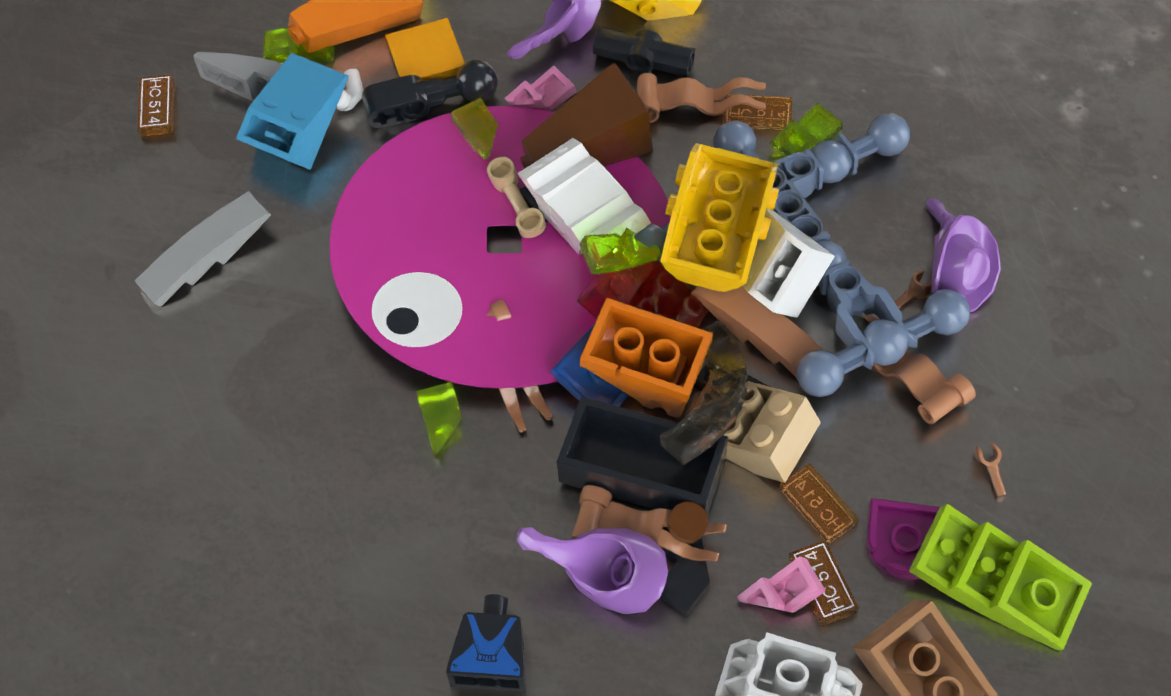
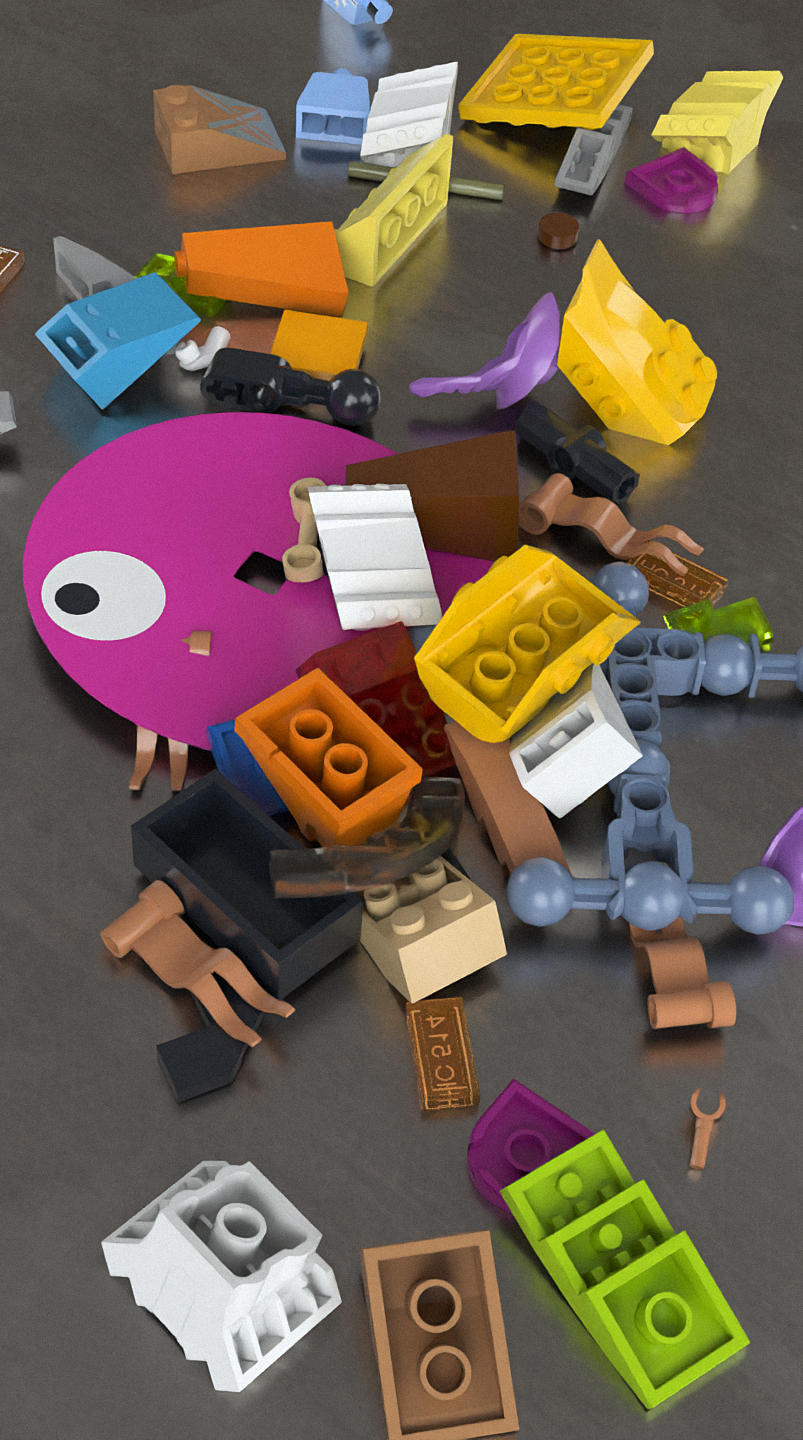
camera: 20 degrees right, 10 degrees down
clear neon green slope [416,382,462,454] -> none
clear neon green slope [451,98,499,159] -> none
bright pink slope [505,66,577,111] -> none
medium lavender hat [516,527,668,614] -> none
clear neon green slope [579,227,662,274] -> none
reddish brown tile [667,502,708,543] -> none
bright pink slope [737,556,826,613] -> none
clear orange tile [789,540,859,627] -> none
nougat hand [894,270,932,308] -> none

